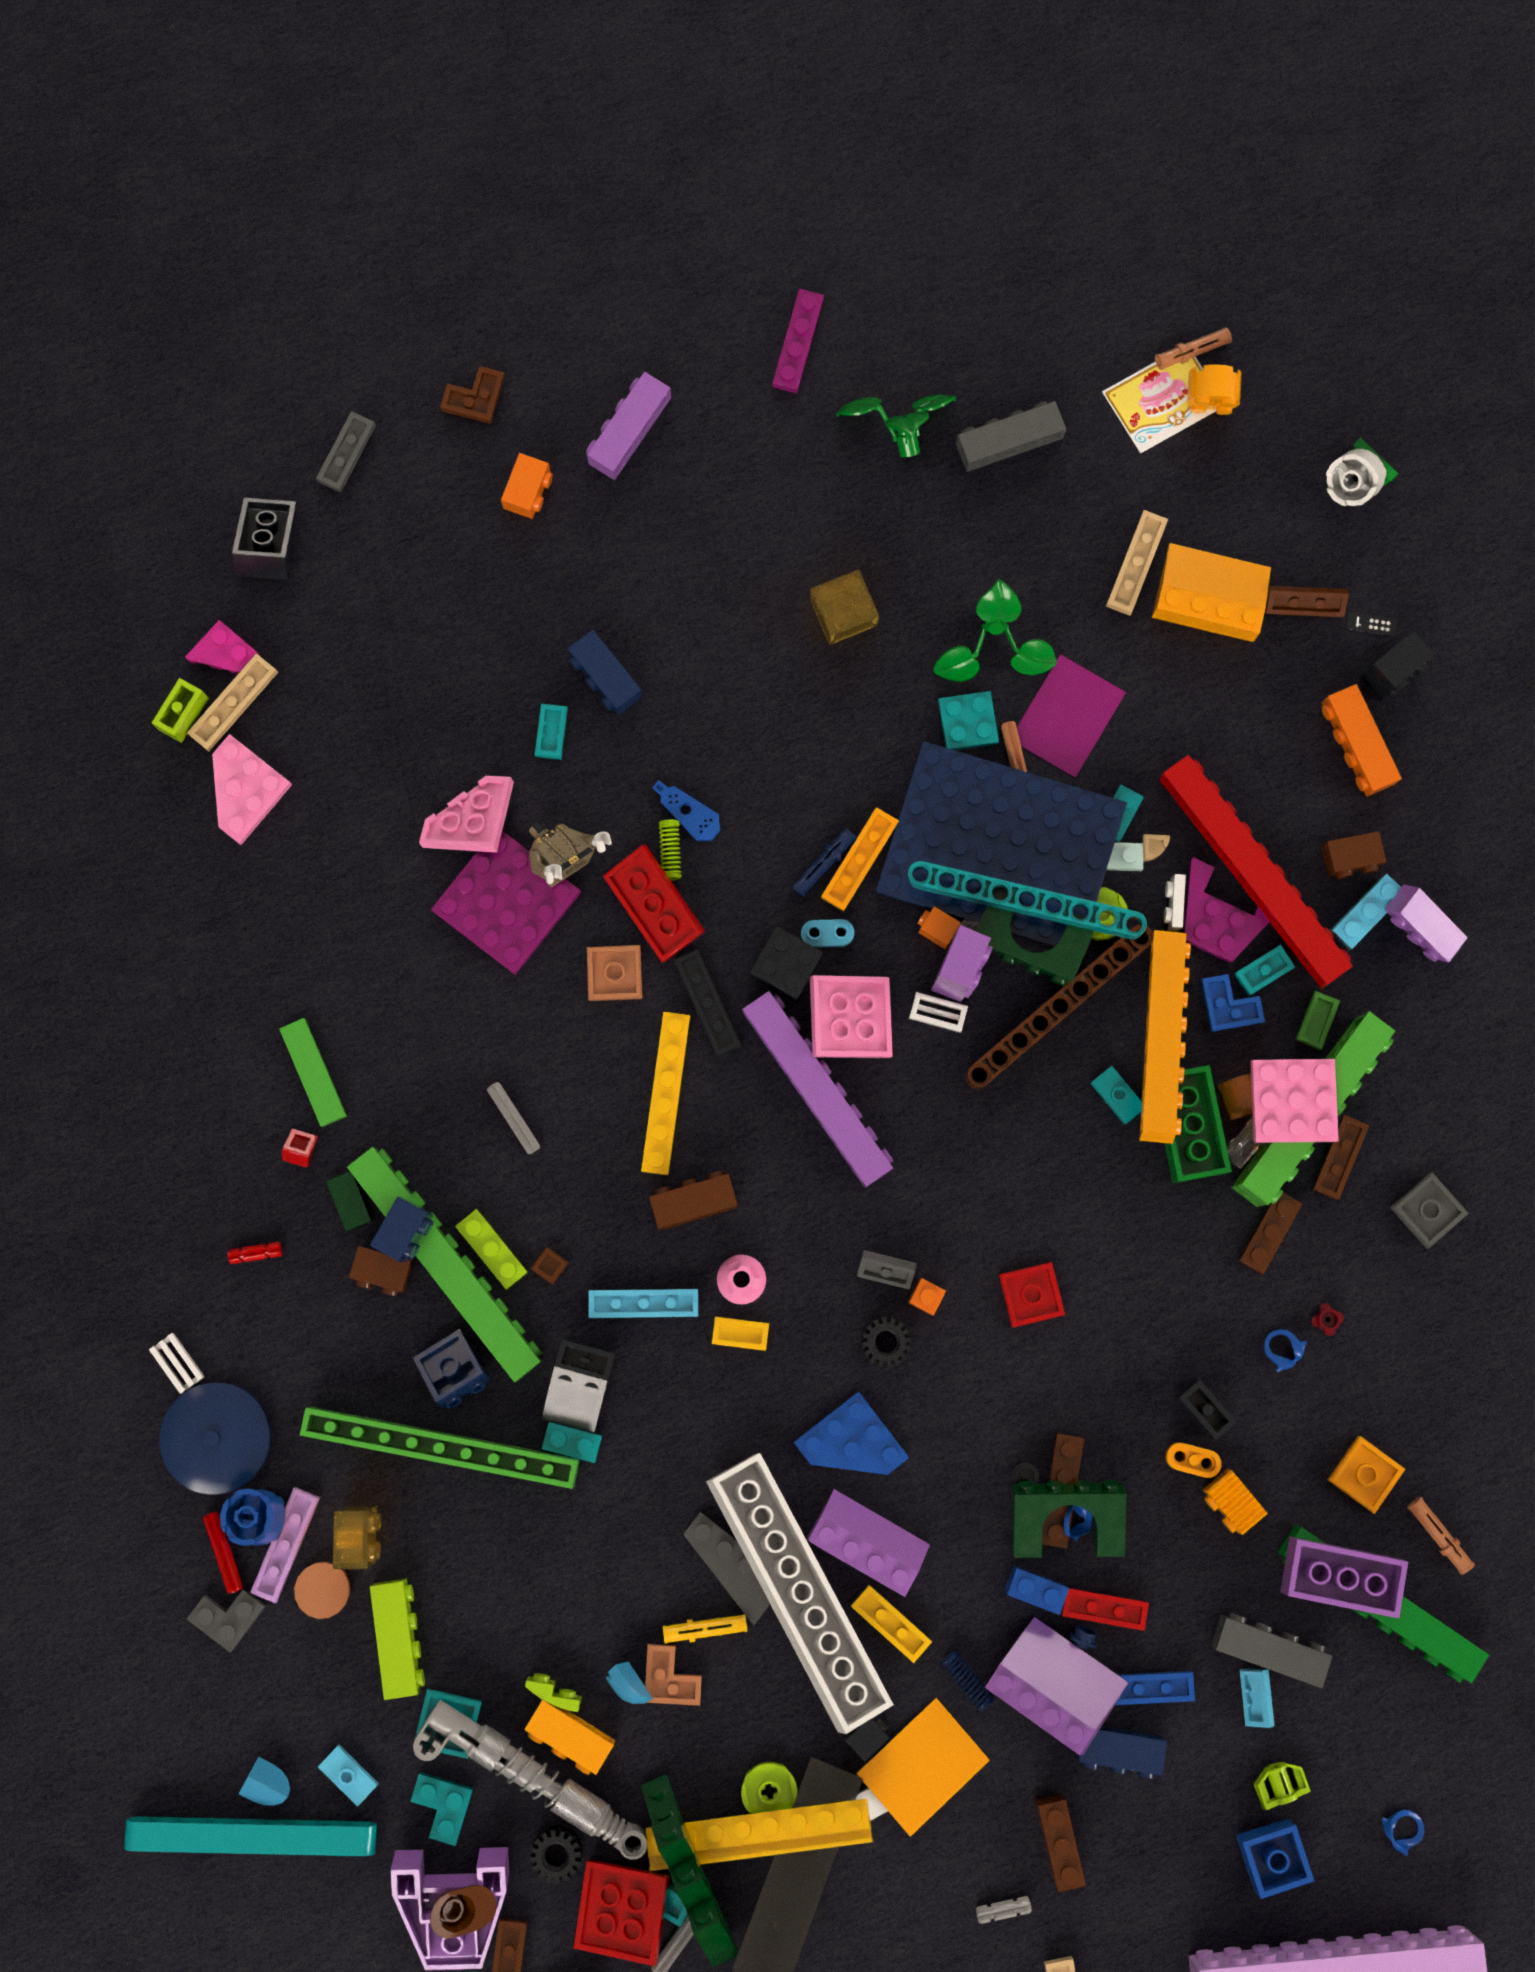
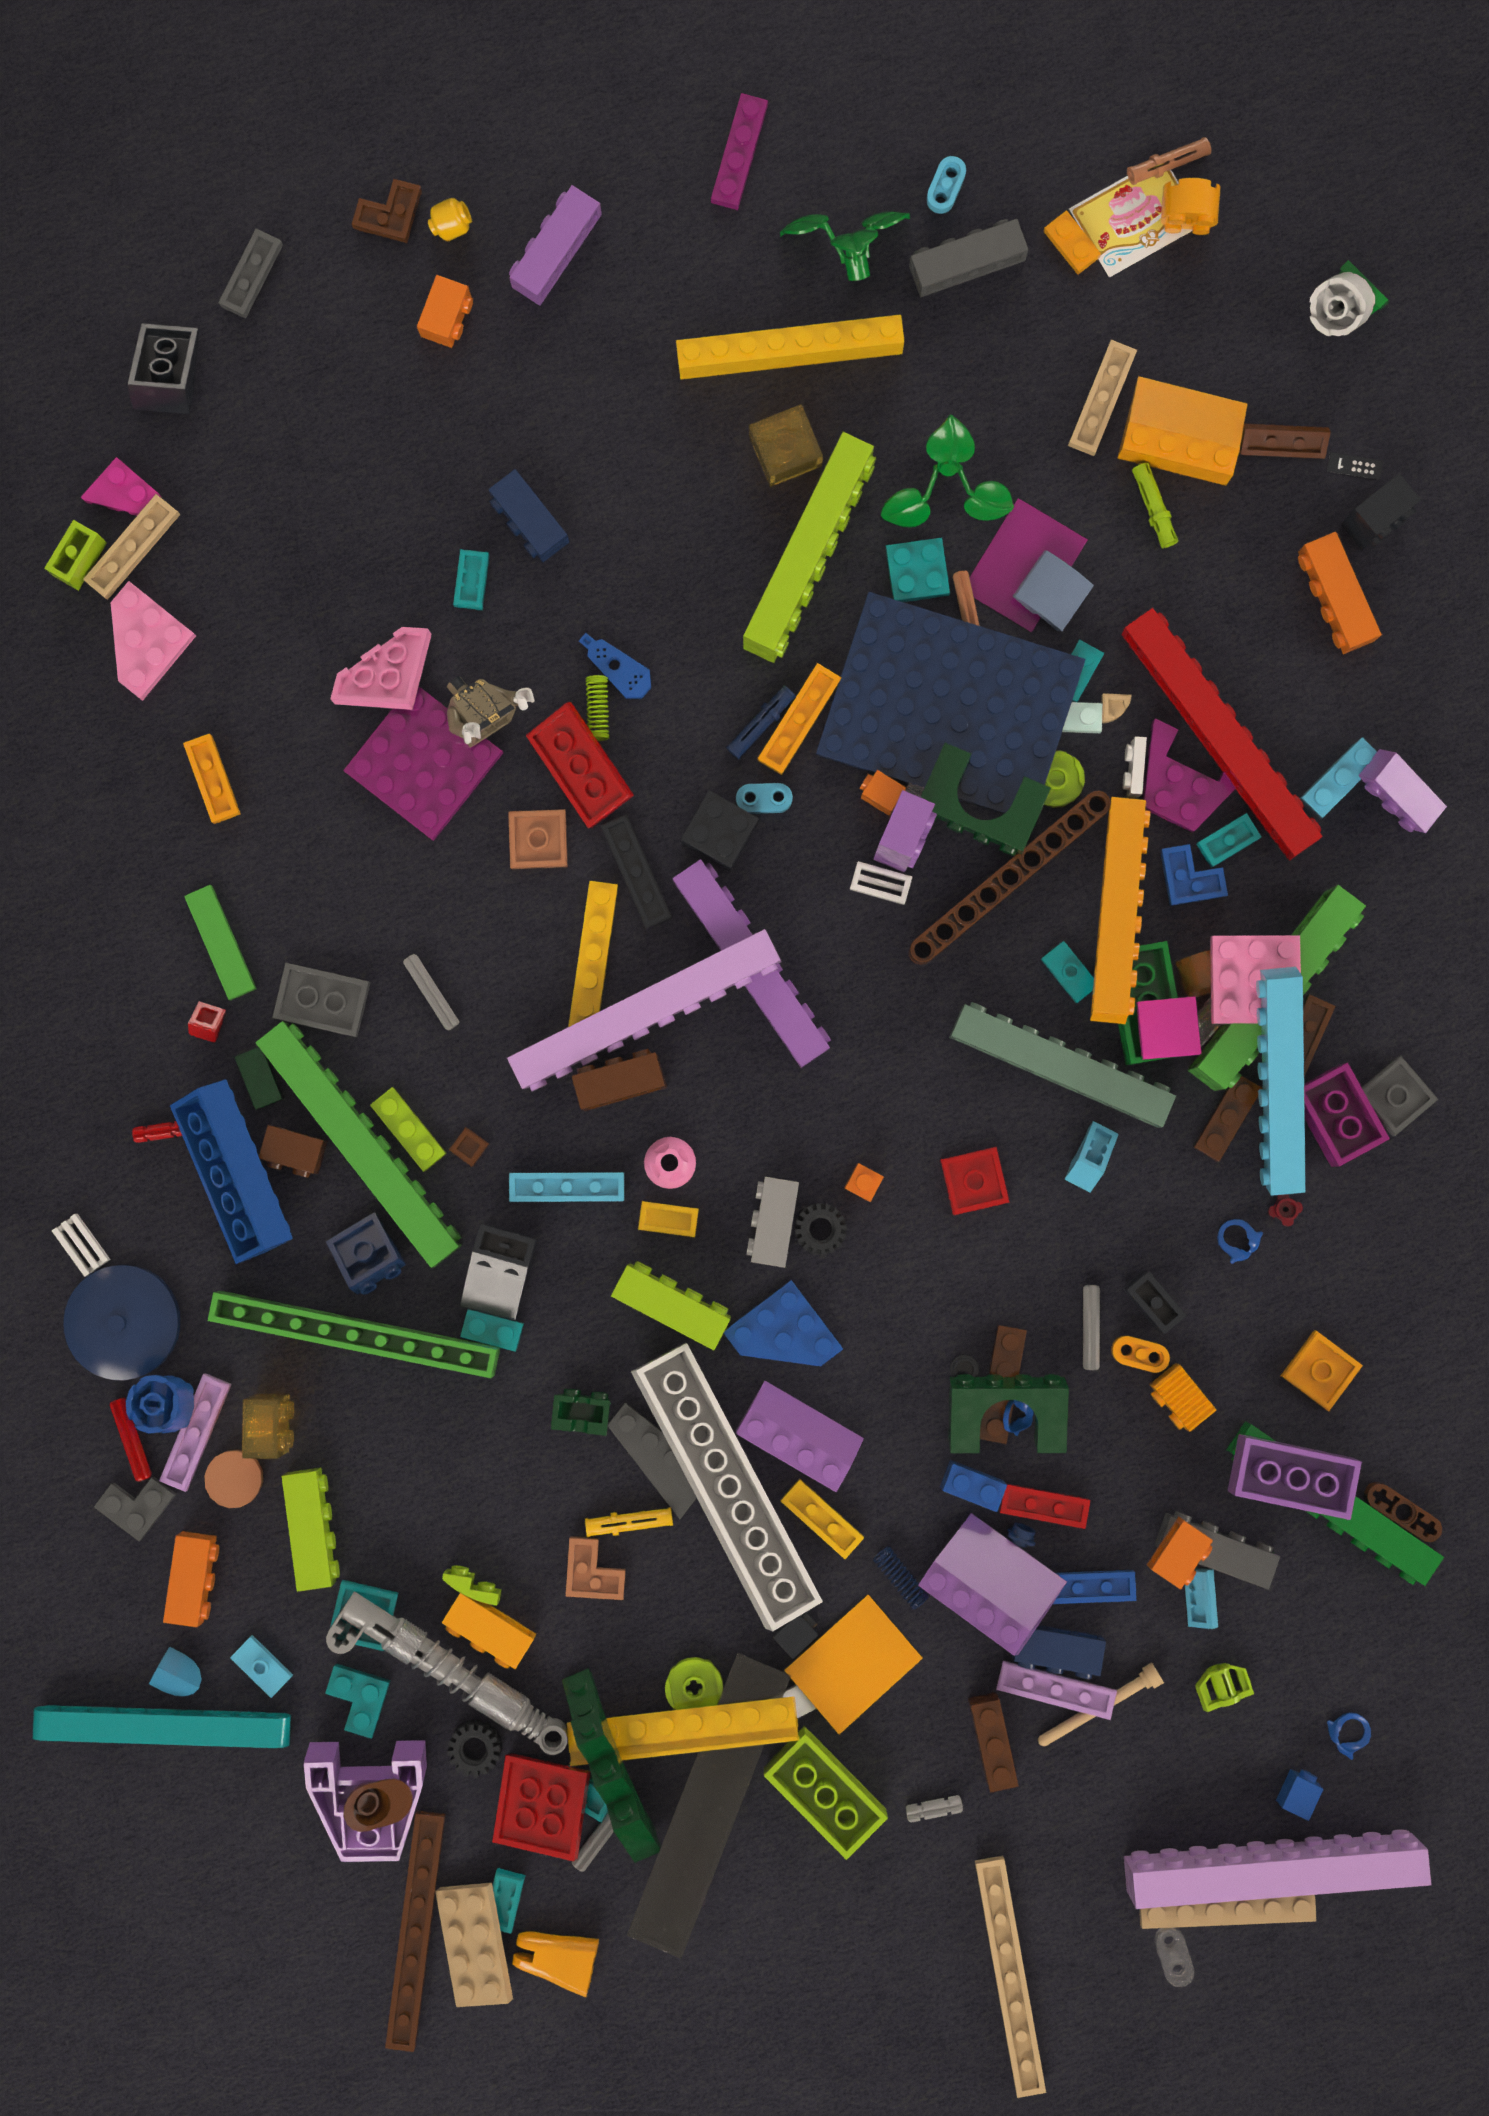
camera: 10 degrees right, 5 degrees up
dark blue brick [370,1196,434,1263] -> none
dark azure brick [606,1662,653,1704] -> none
bright pink plate [810,975,893,1058] -> none
dark grey plate [857,1250,917,1290] -> none
teal beam [908,861,1147,939] -> none
blue brick [1236,1818,1314,1899] -> none
bright green tile [1295,991,1340,1051] -> none
reddish brown brick [1321,831,1386,879] -> none
nougat pin [1407,1497,1475,1575] -> none
none -> orange brick [163,1531,219,1627]
none -> blue brick [170,1080,293,1264]
none -> light orange plate [183,733,241,824]
none -> dark grey plate [272,963,370,1037]
none -> yellow head [428,198,472,241]
none -> lavender brick [507,929,782,1091]
none -> dark green cylinder [551,1388,610,1436]
none -> lime brick [611,1261,731,1350]
none -> yellow brick [676,315,904,380]
none -> lime brick [743,432,876,663]
none -> light grey brick [746,1177,799,1268]
none -> lime brick [764,1726,888,1860]
none -> medium azure plate [927,156,966,214]
none -> sand green brick [949,1002,1176,1128]
none -> lavender tile [996,1660,1117,1720]
none -> sand blue slope [1013,550,1094,631]
none -> tan piece [1038,1662,1164,1746]
none -> light orange plate [1044,210,1101,275]
none -> medium azure arch [1065,1121,1118,1192]
none -> light grey axle [1083,1285,1100,1370]
none -> lime pin [1132,463,1179,548]
none -> dark pink tile [1136,997,1201,1060]
none -> orange brick [1147,1516,1213,1589]
none -> medium azure brick [1256,967,1305,1196]
none -> blue brick [1276,1769,1323,1821]
none -> magenta brick [1304,1063,1390,1167]
none -> reddish brown beam [1364,1482,1442,1542]

